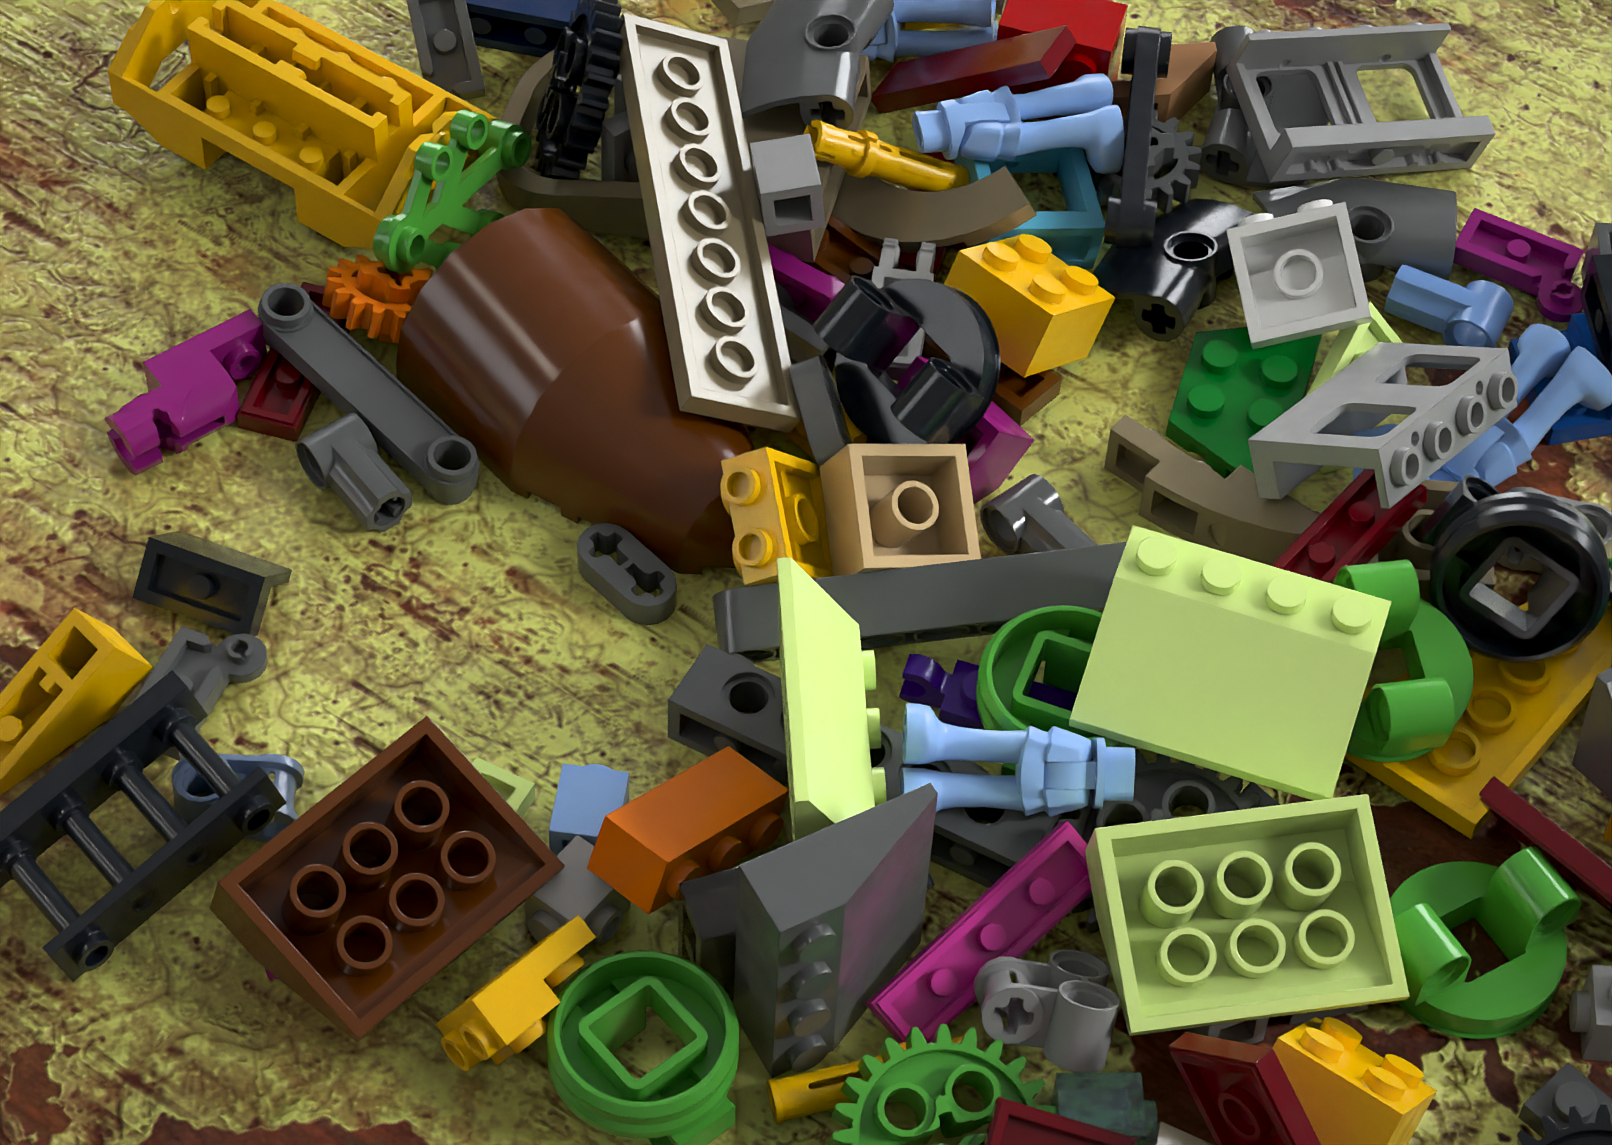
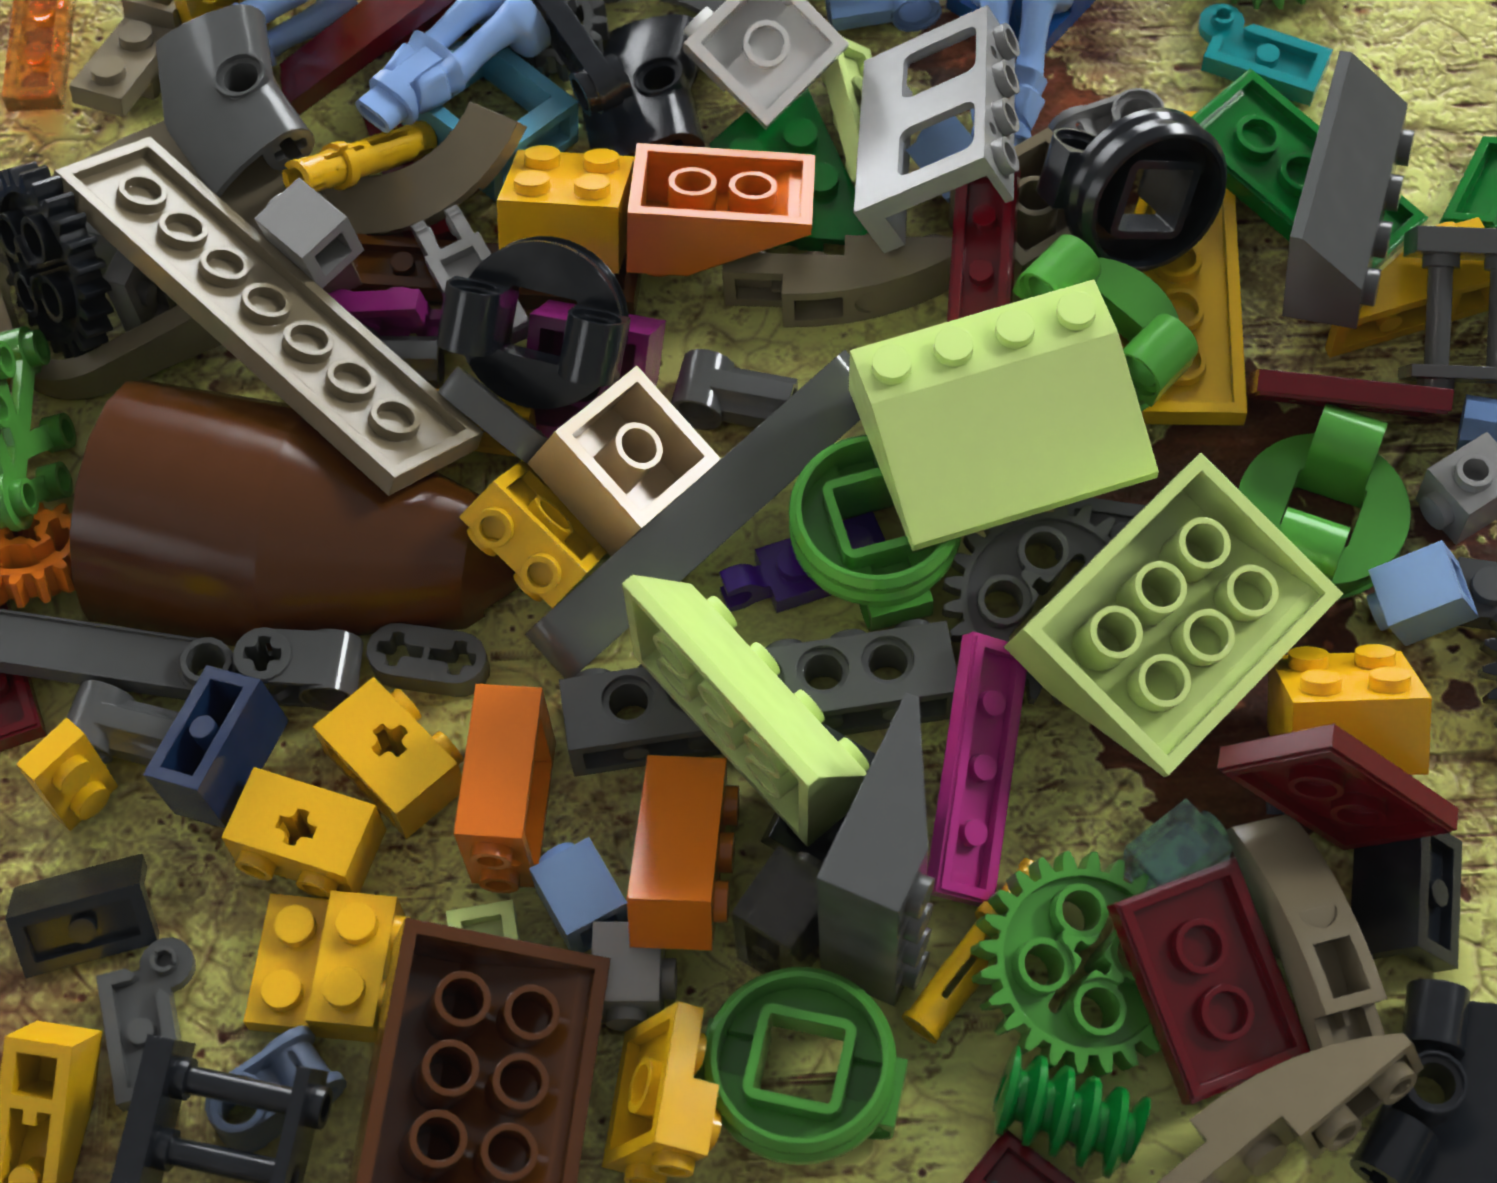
camera: 30 degrees left, 10 degrees up
light blue piece [900,703,1135,817] -> none
light grey piece [974,949,1120,1073] -> none
none -> yellow plate [16,718,118,831]
none -> dark blue brick [143,665,289,829]
none -> yellow brick [221,767,386,899]
none -> dark grey piece [233,627,364,711]
none -> yellow plate [243,890,411,1043]
none -> yellow brick [313,676,464,839]
none -> orange window [454,683,556,893]
none -> orange slope [626,143,815,277]
none -> light blue brick [1367,540,1479,646]

